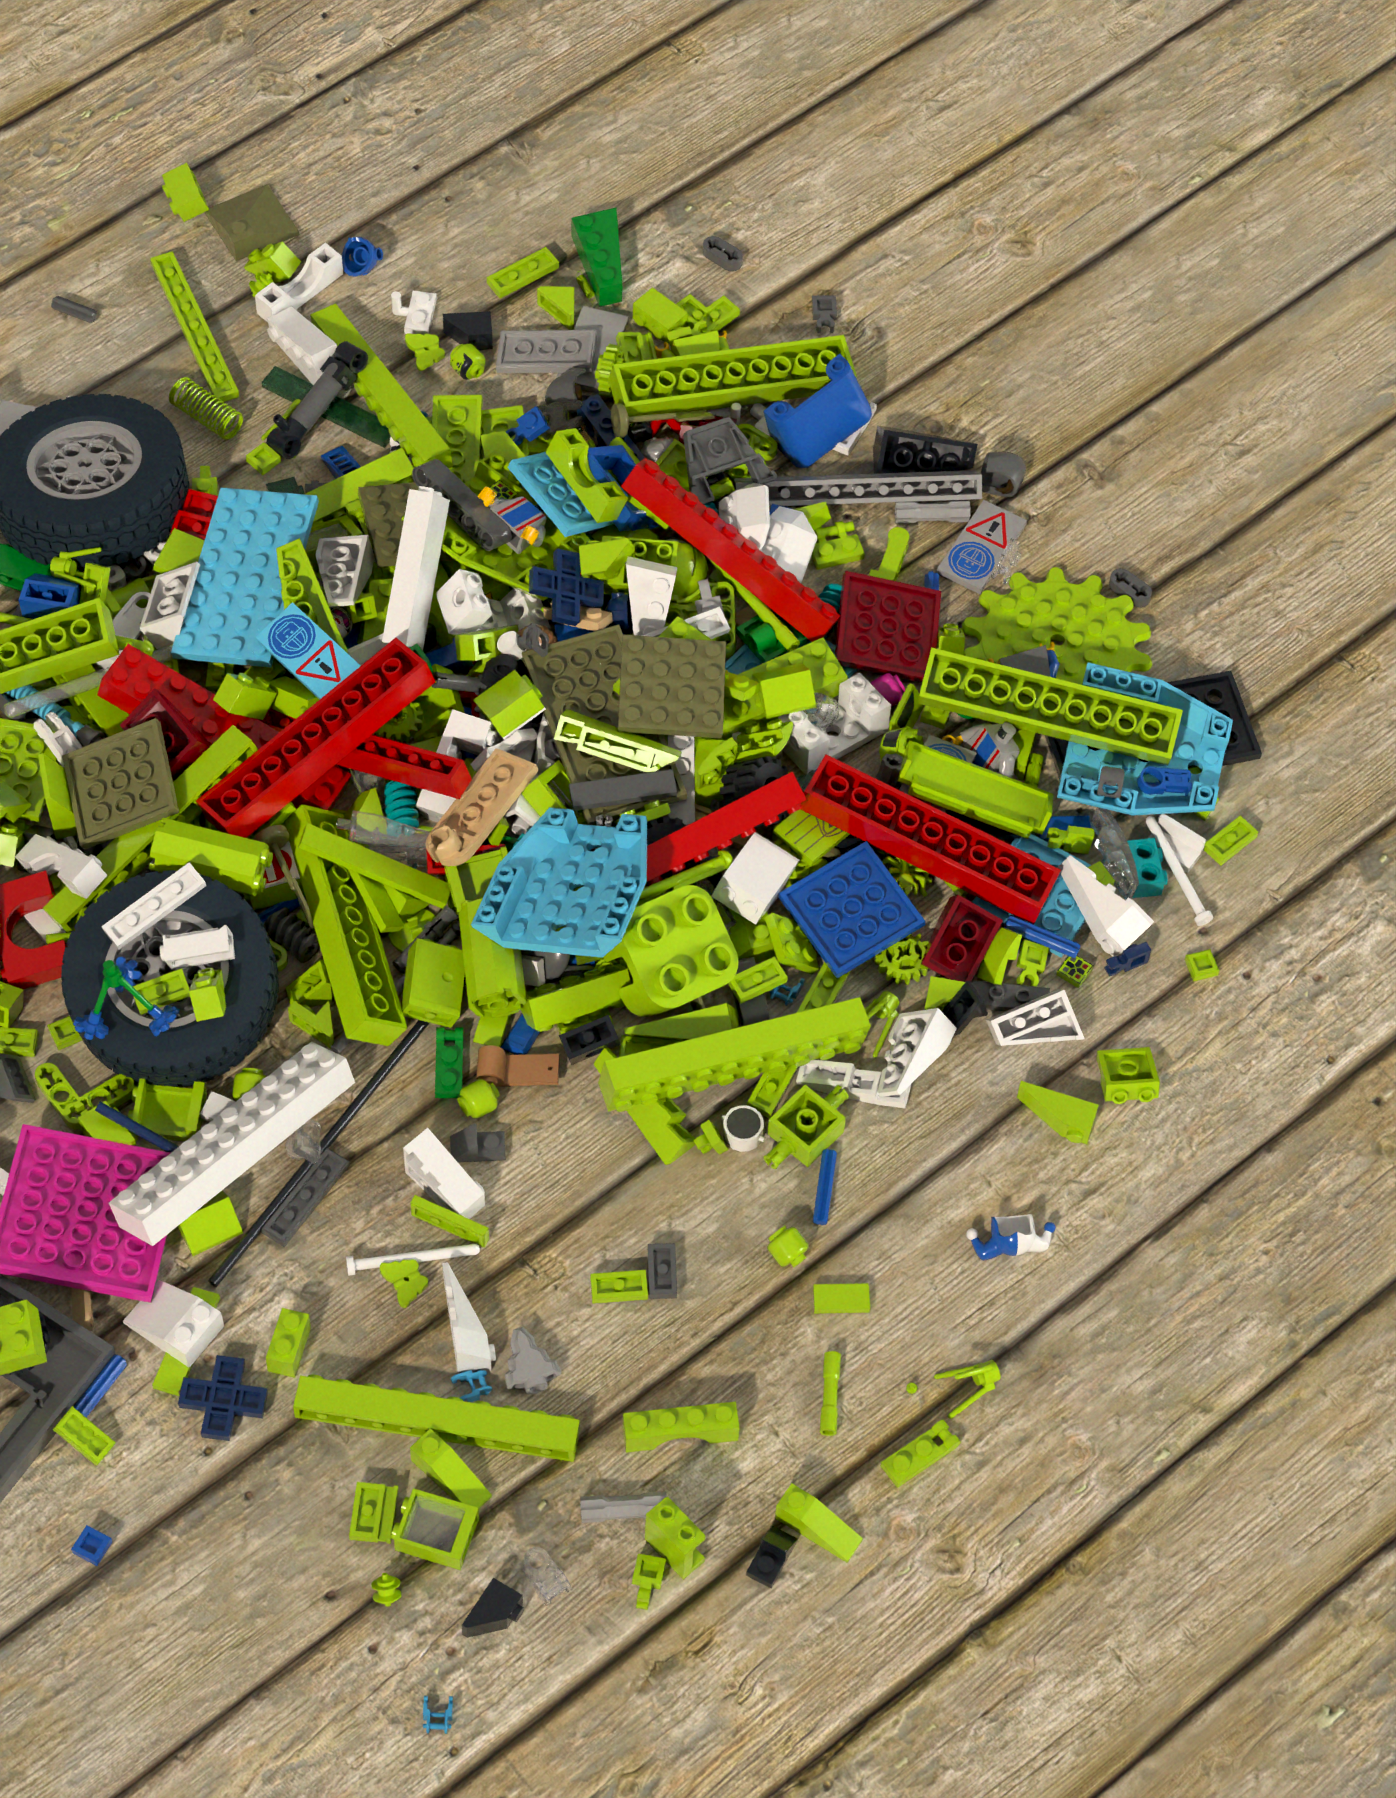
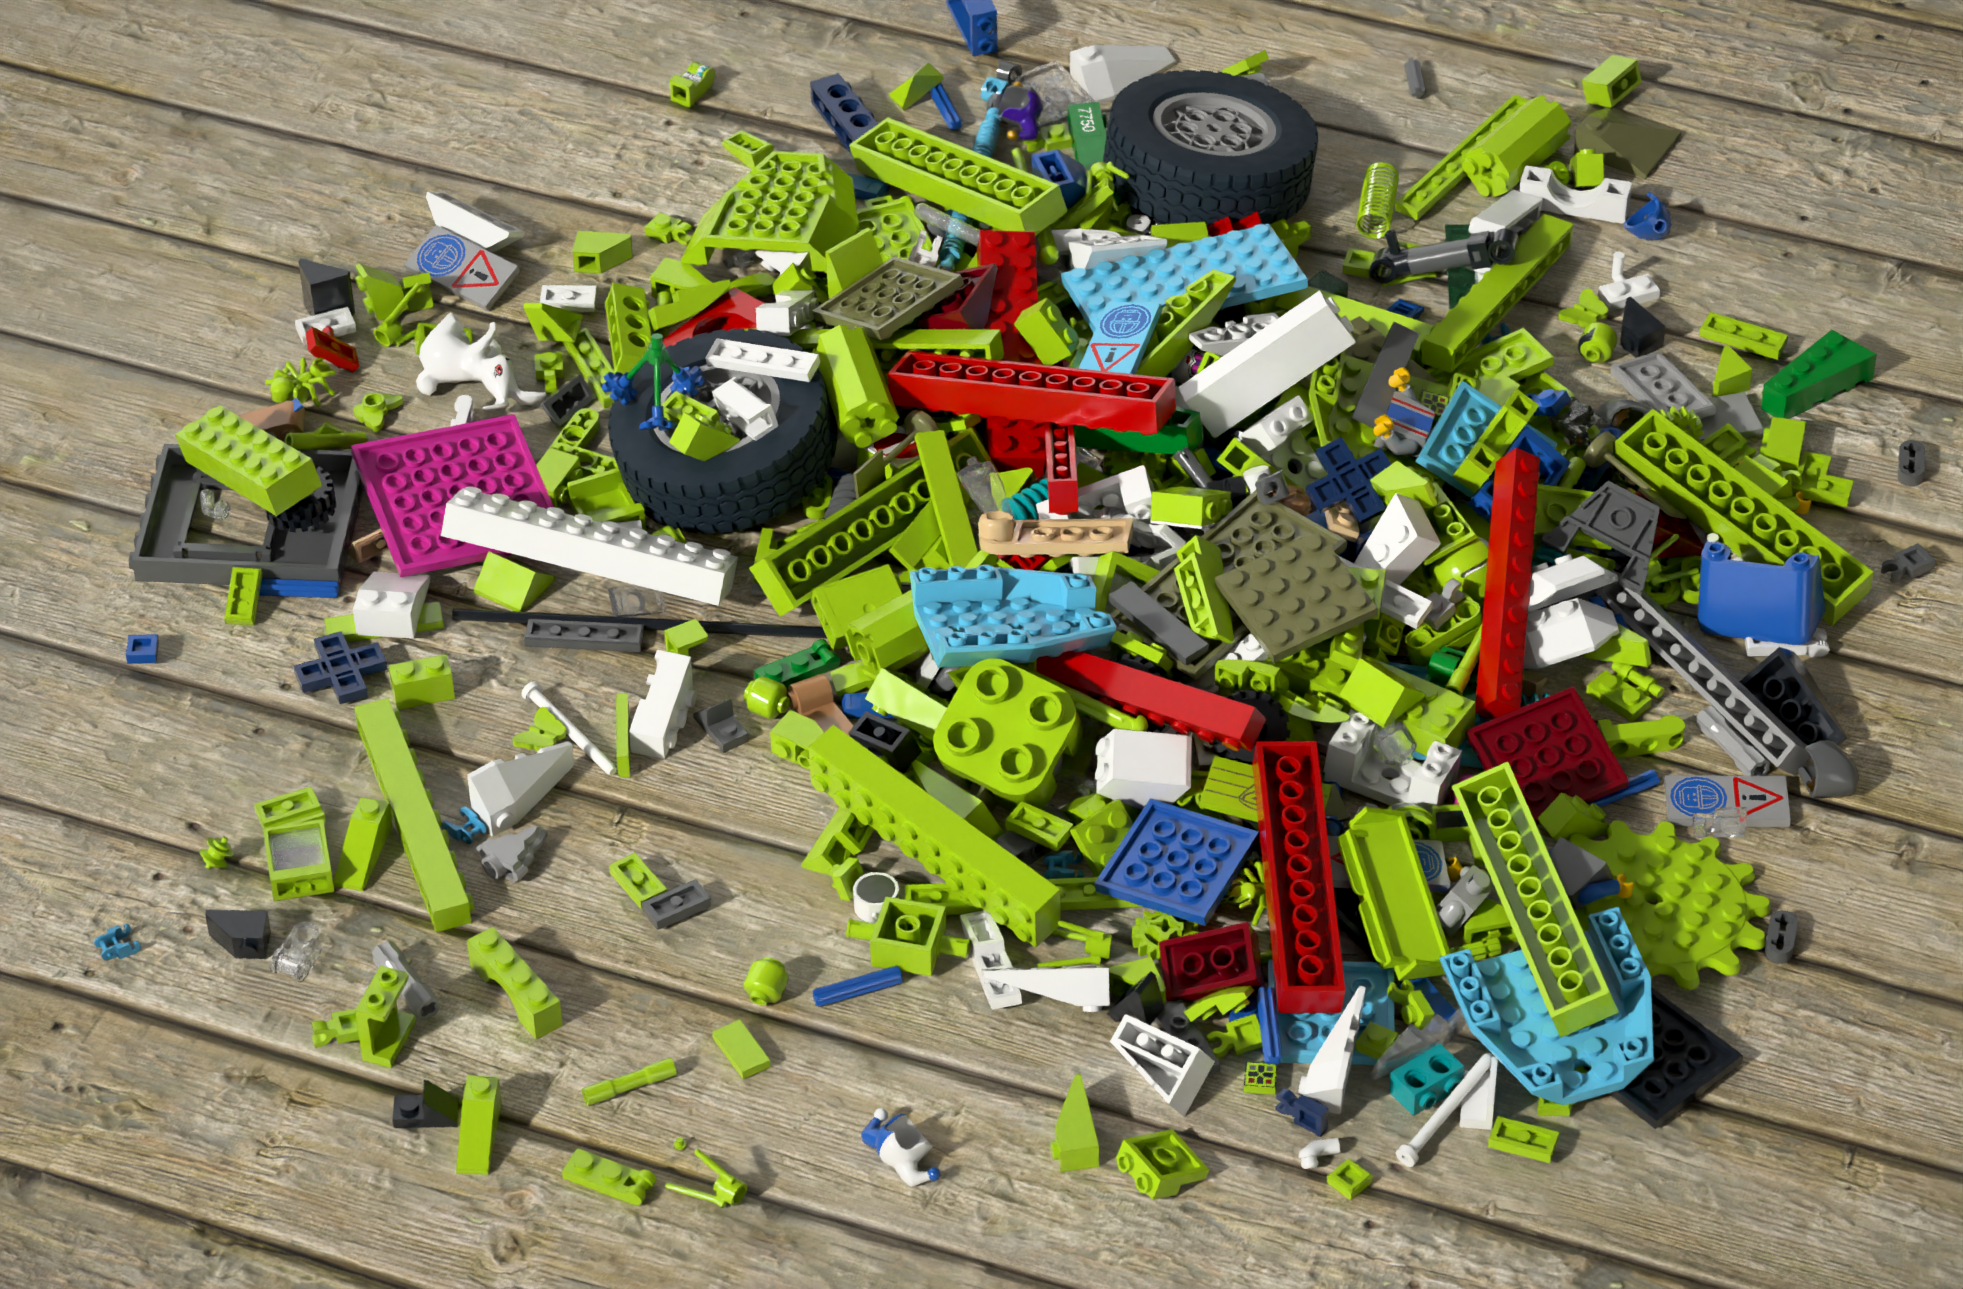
camera: 65 degrees right, 15 degrees down
dark blue bar [95,1101,179,1153] -> none
dark grey leg [1097,762,1125,798] -> none
blue piece [1137,766,1192,796] -> none
none -> lime panel [664,618,708,656]
none -> lime slope [770,710,824,769]
none -> white arm [1299,1138,1340,1169]
none -> lime brick [1462,95,1571,197]

